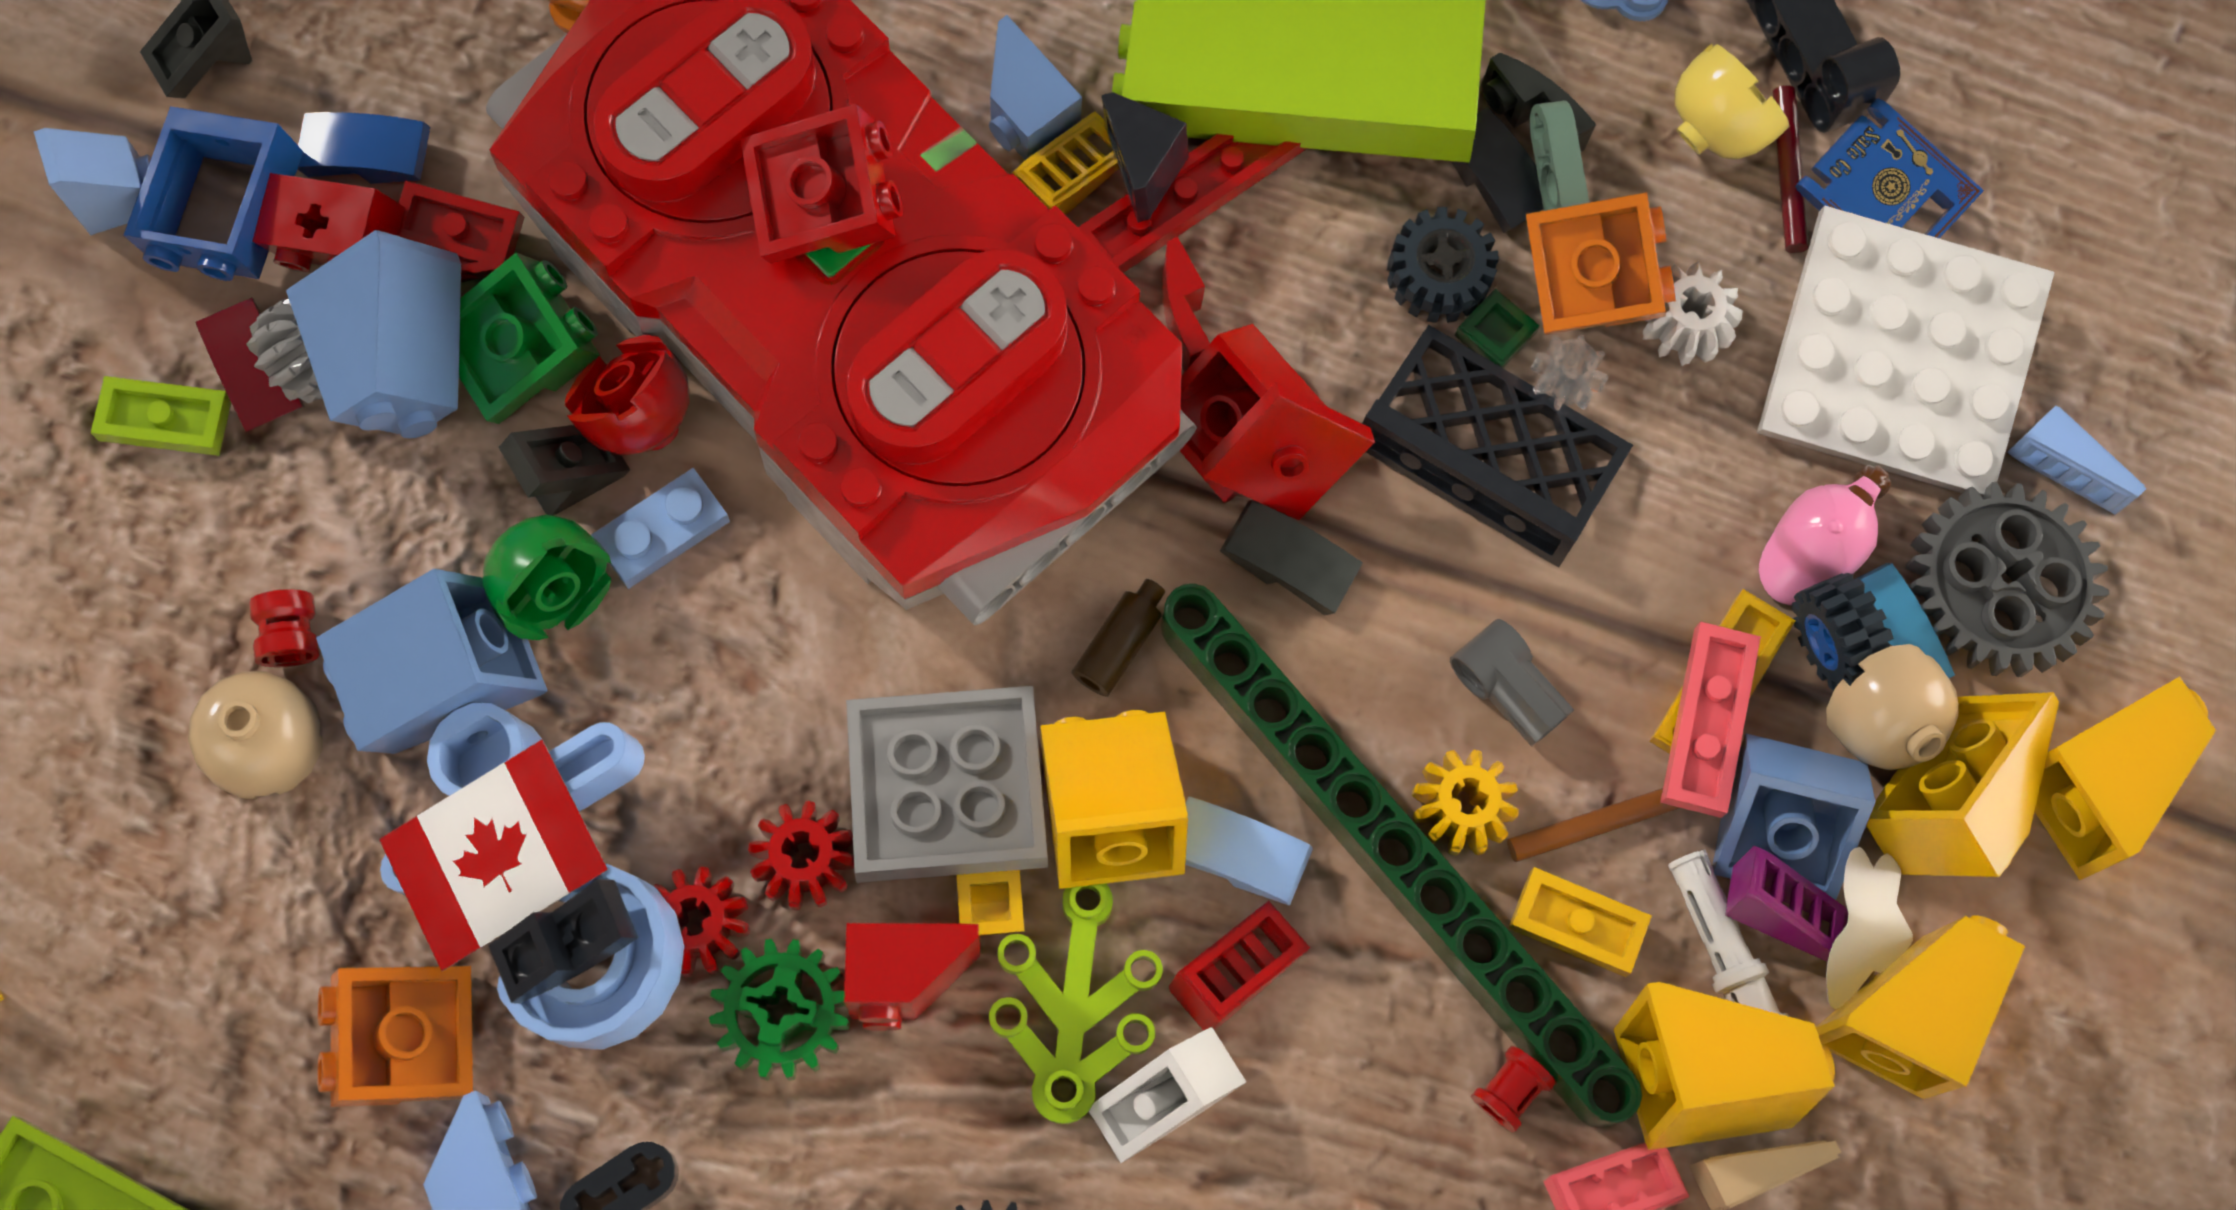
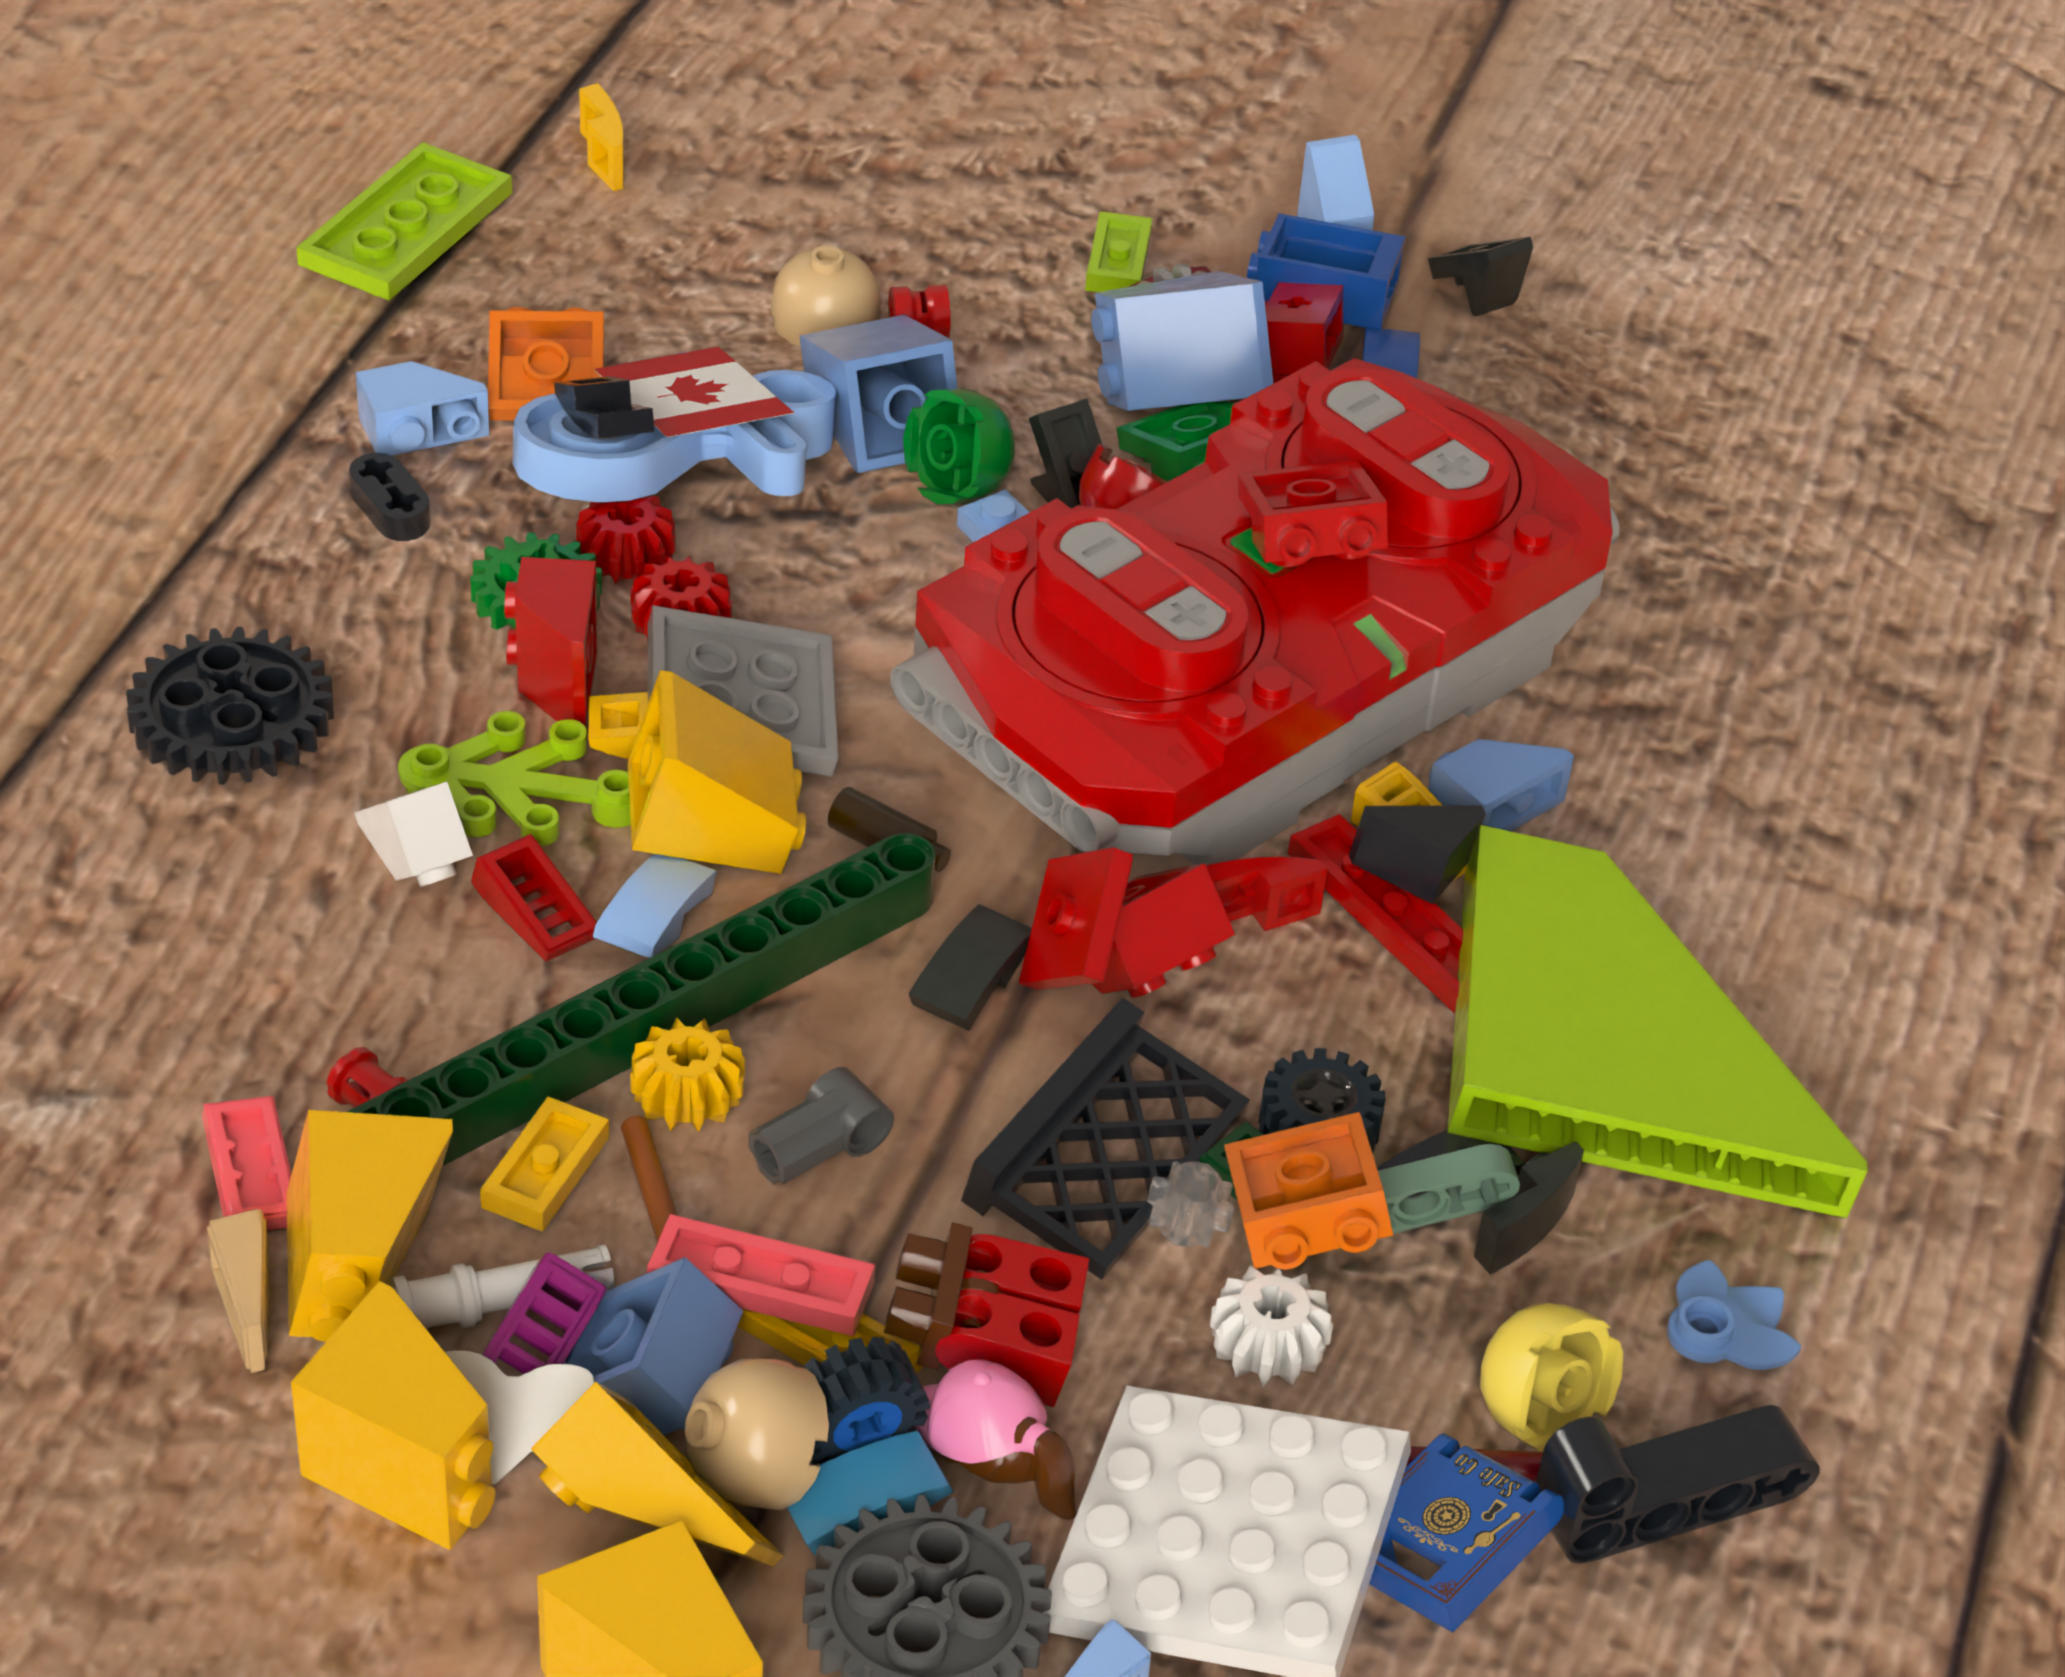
camera: 95 degrees right, 30 degrees down
none -> red hips [884,1222,1089,1407]

